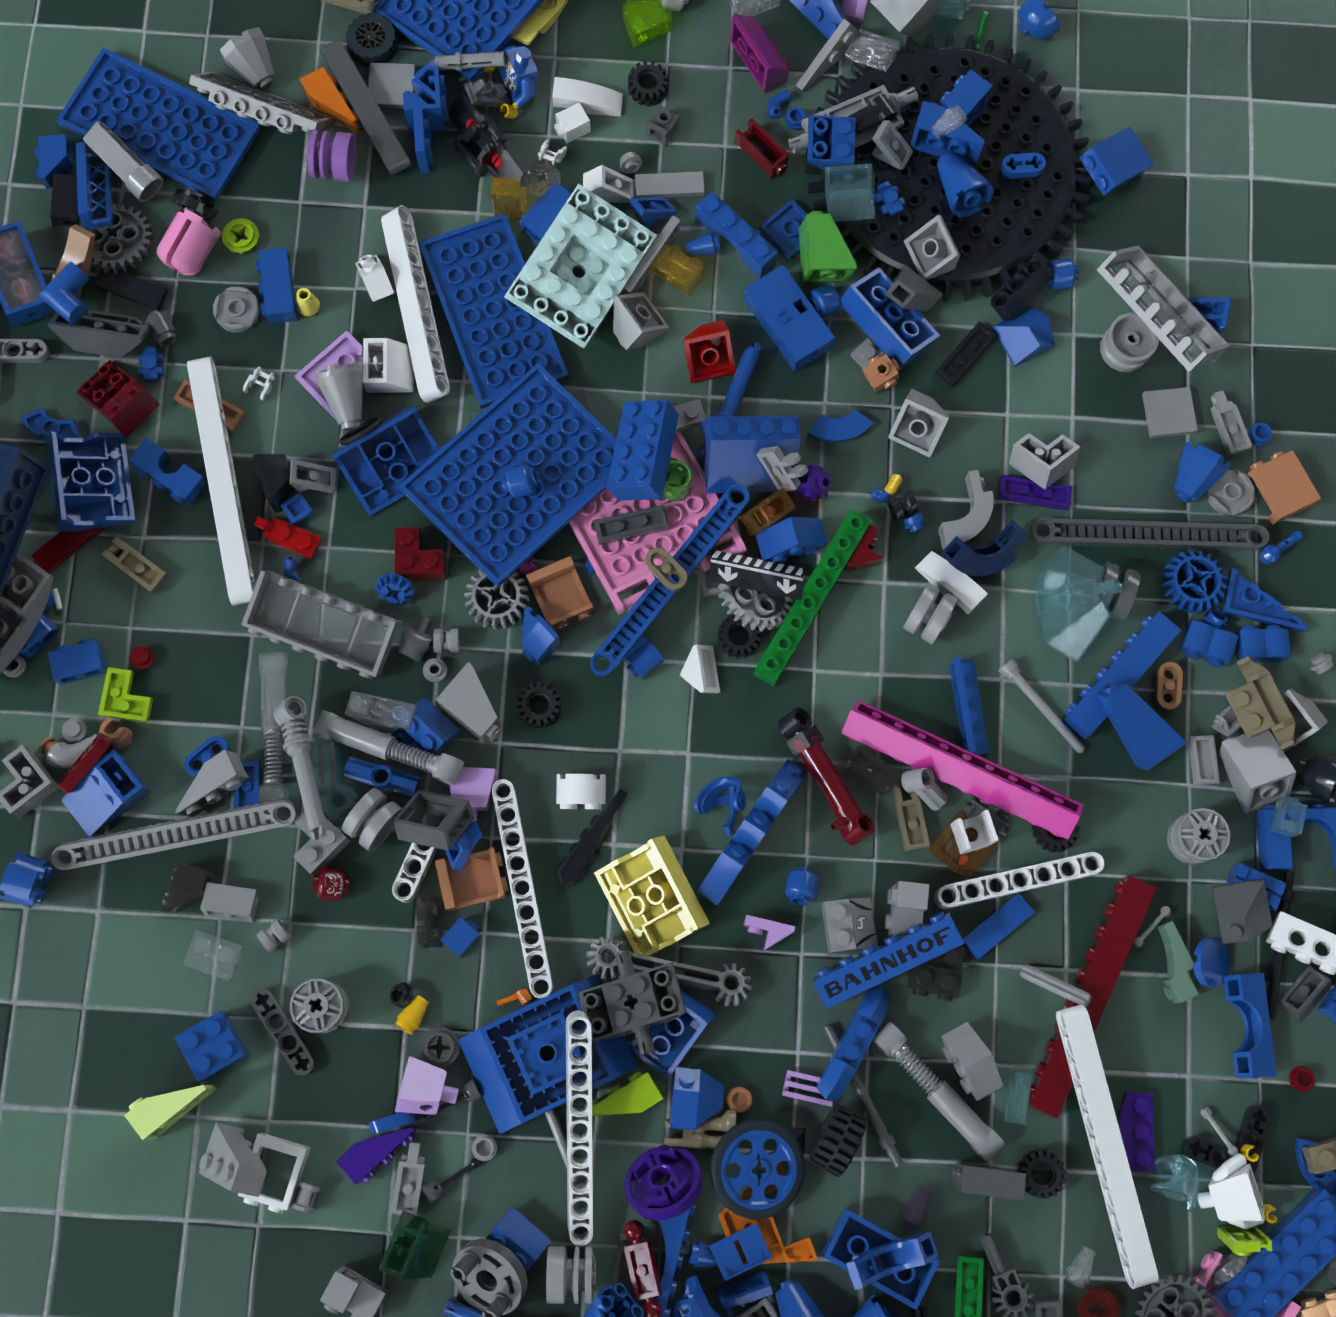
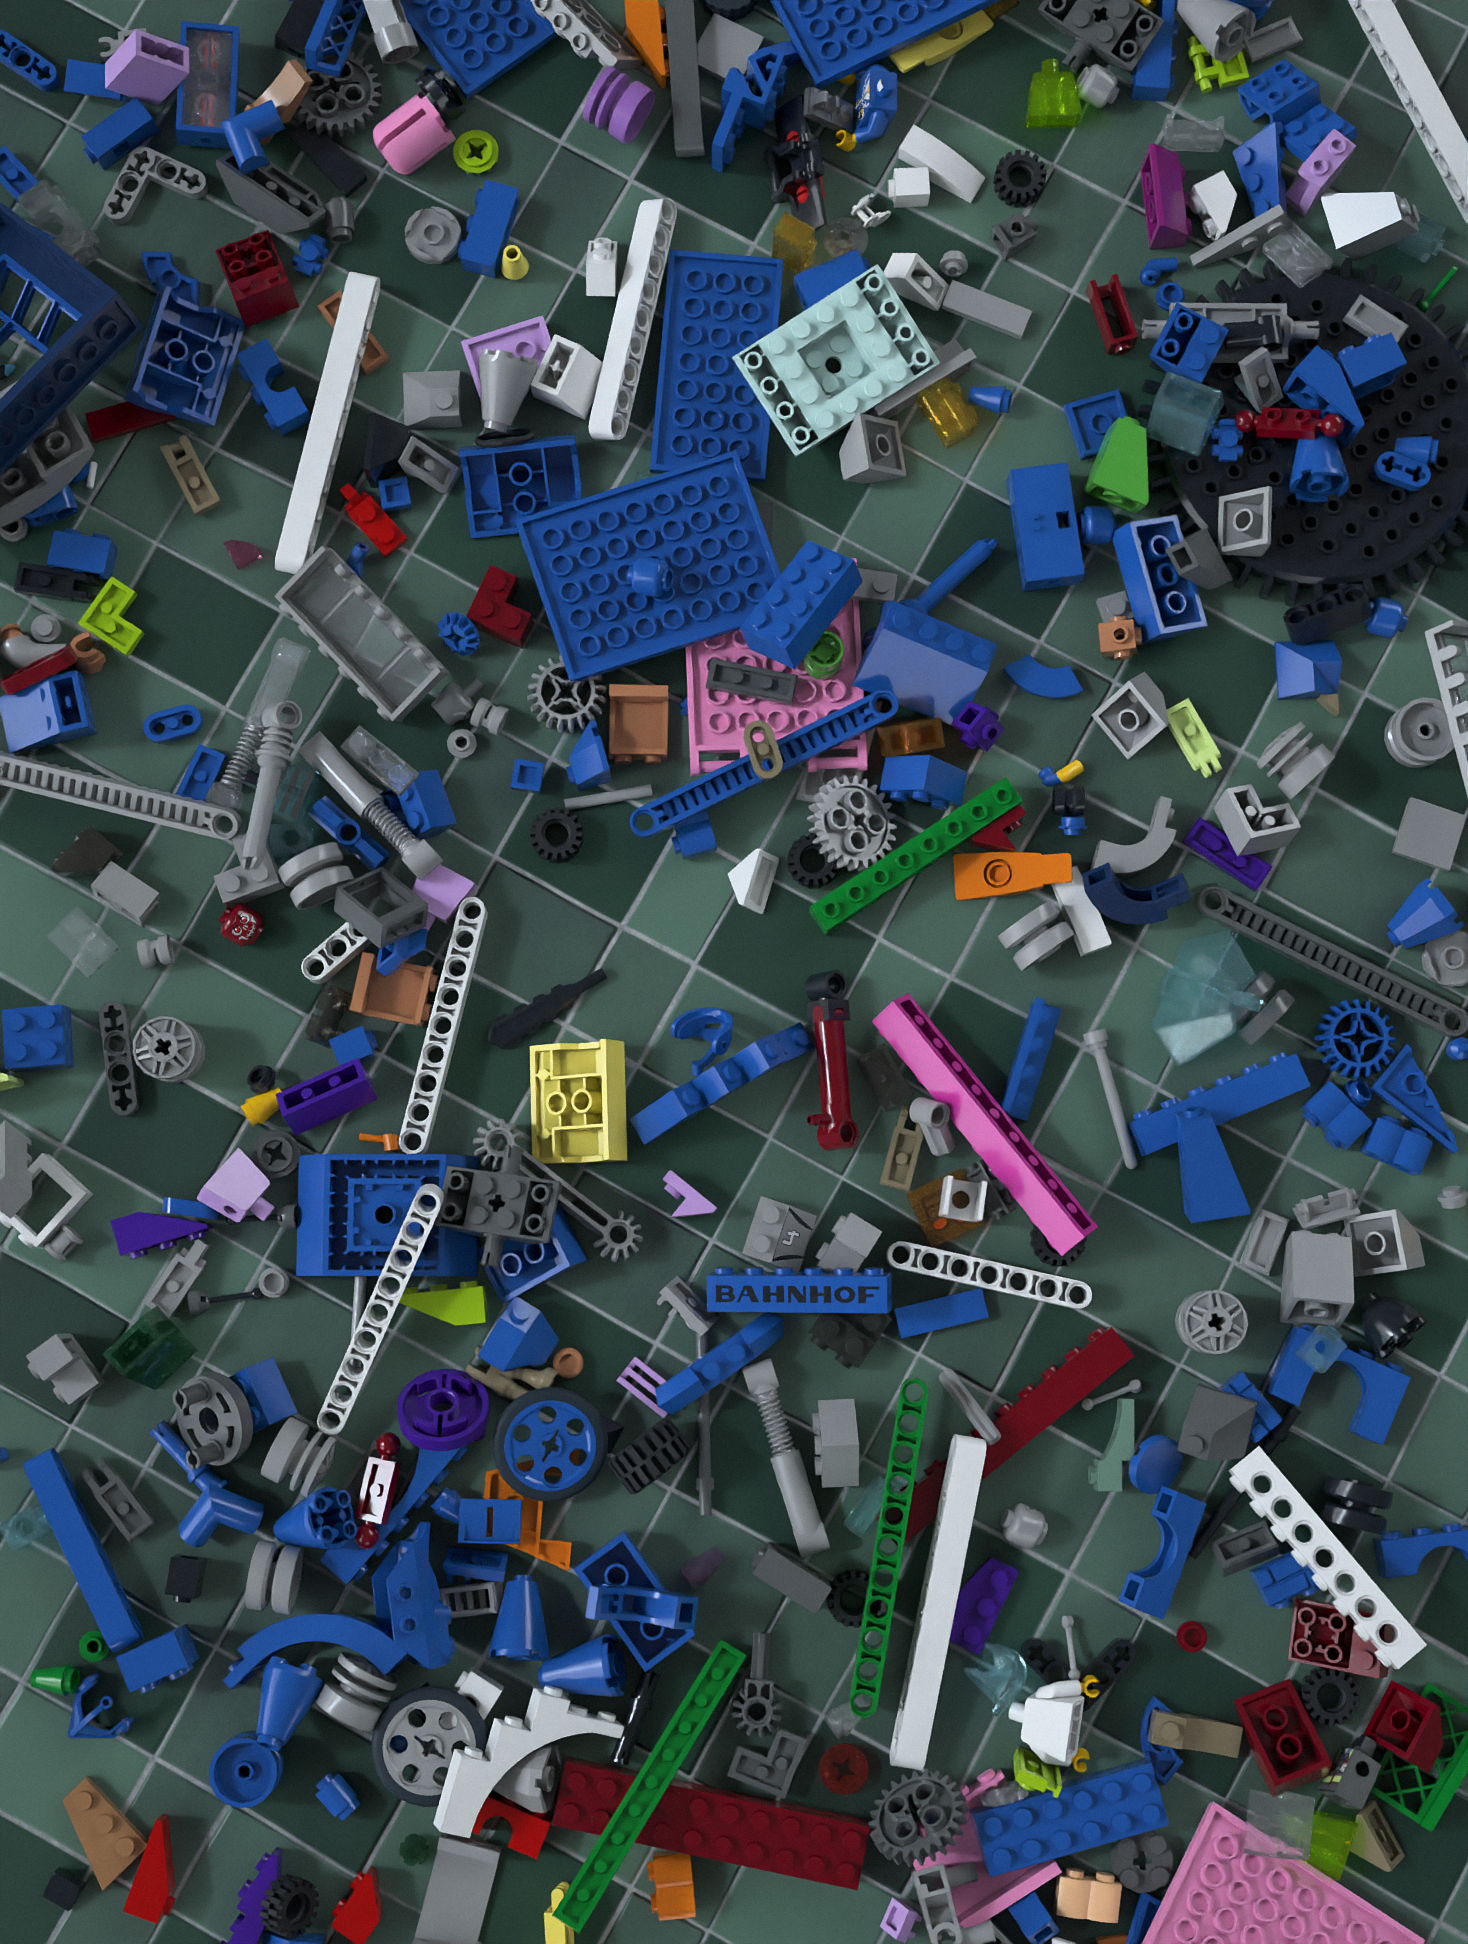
camera: 25 degrees right, 5 degrees up
dark red plate [130,646,155,670] -> none
light grey slope [175,749,249,817] -> none
white piece [243,367,275,401] -> none
light grey pin [435,51,505,71] -> none
light grey slope [436,662,501,745] -> none
magenta plate [517,556,536,578] -> none
white brick [556,774,606,809] -> none
blue slope [630,197,678,231] -> none
red slope [683,320,736,383] -> none
blue arch [695,191,778,278] -> none
black sticker [710,550,803,600] -> none
light grey hinge [756,446,808,492] -> none
blue head [785,867,819,906] -> none
clear cone [930,105,967,139] -> none
black tile [935,321,997,388] -> none
medium nougat plate [1155,662,1183,711] -> none
dark tan plate [1225,656,1295,750] -> none
none -> black hinge [14,562,101,603]
none -> clear pink tile [223,540,264,570]
none -> dark purple brick [276,1058,378,1136]
none -> light grey slope [403,370,463,430]
none -> blue plate [511,759,545,794]
none -> light grey bar [564,784,653,810]
none -> light grey plate [657,1276,719,1336]
none -> green beam [850,1377,928,1718]
none -> orange piece [953,852,1073,901]
none -> light grey head [1000,1503,1048,1549]
none -> yellowish green hinge [1166,698,1222,778]
none -> white slope [1188,171,1237,242]
none -> dark red plate [1234,407,1345,440]
none -> light grey wheel [1256,721,1336,800]
none -> dark tan piece [1316,694,1340,718]
none -> light grey tile [1343,294,1409,343]
none -> blue cone [1394,436,1439,465]

